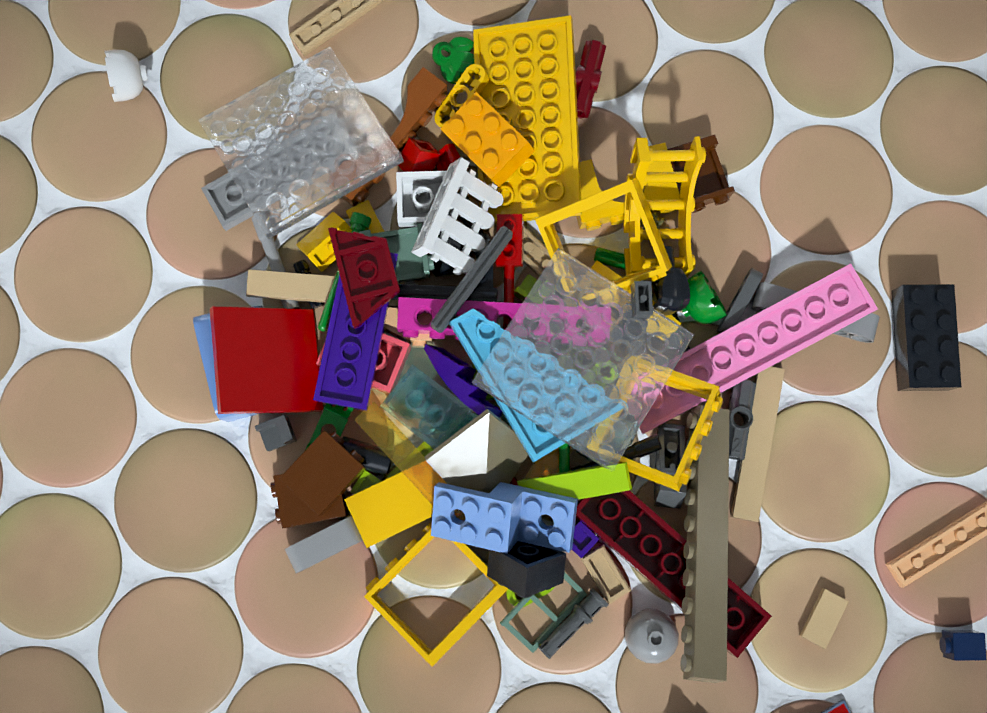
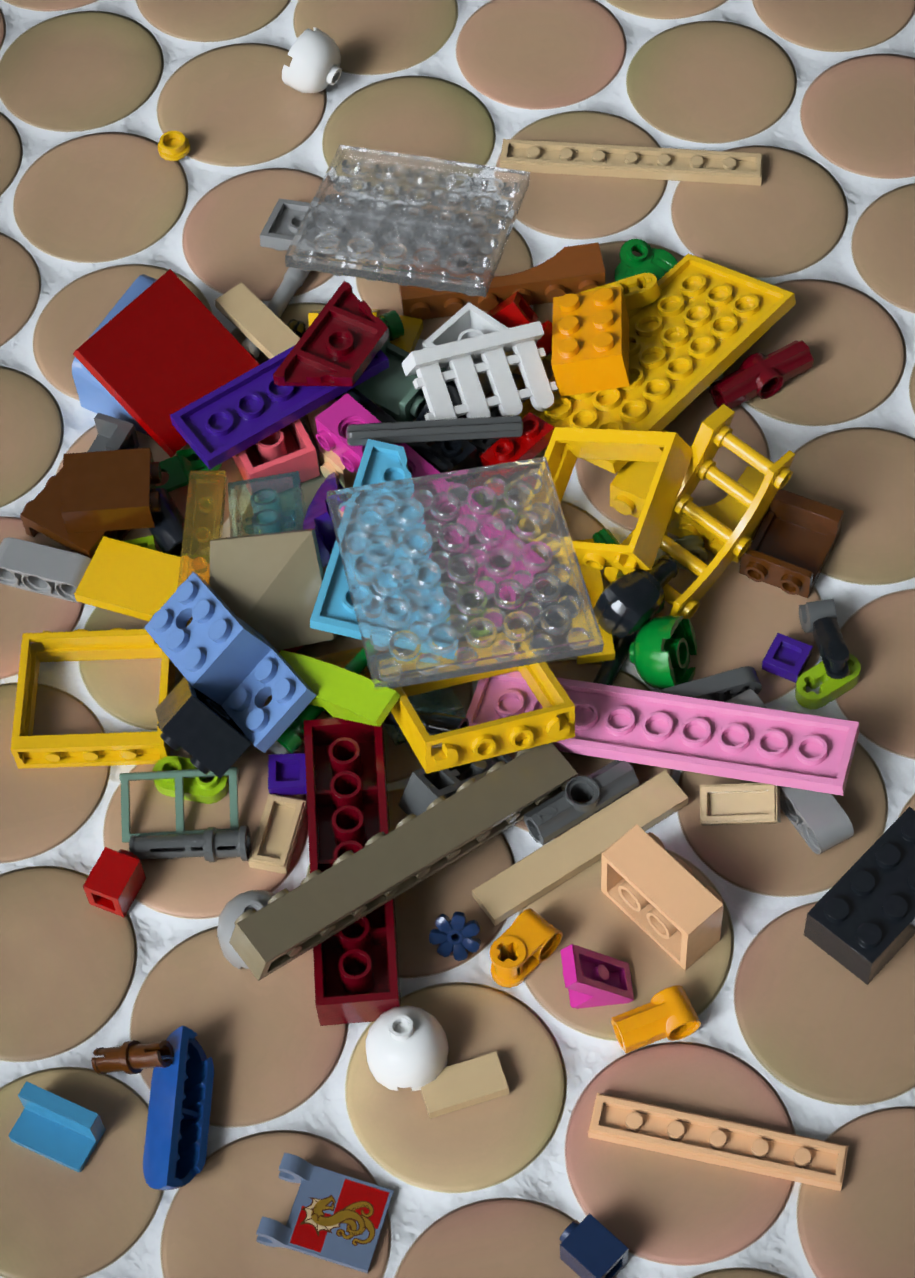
camera: 55 degrees right, 25 degrees down
dark grey piece [631,281,653,318] -> none
none -> red brick [83,847,146,918]
none -> yellow plate [158,131,190,161]
none -> white cylinder [366,1005,449,1091]
none -> dark blue plant [429,912,481,961]
none -> light orange piece [490,908,563,988]
none -> dark pink slope [560,944,634,1009]
none -> light nougat brick [601,824,724,971]
none -> light orange piece [611,985,701,1053]
none -> tan tile [700,783,781,826]
none -> dark purple plate [762,633,813,683]
none -> lime beam [795,653,861,710]
none -> black piece [799,599,849,679]

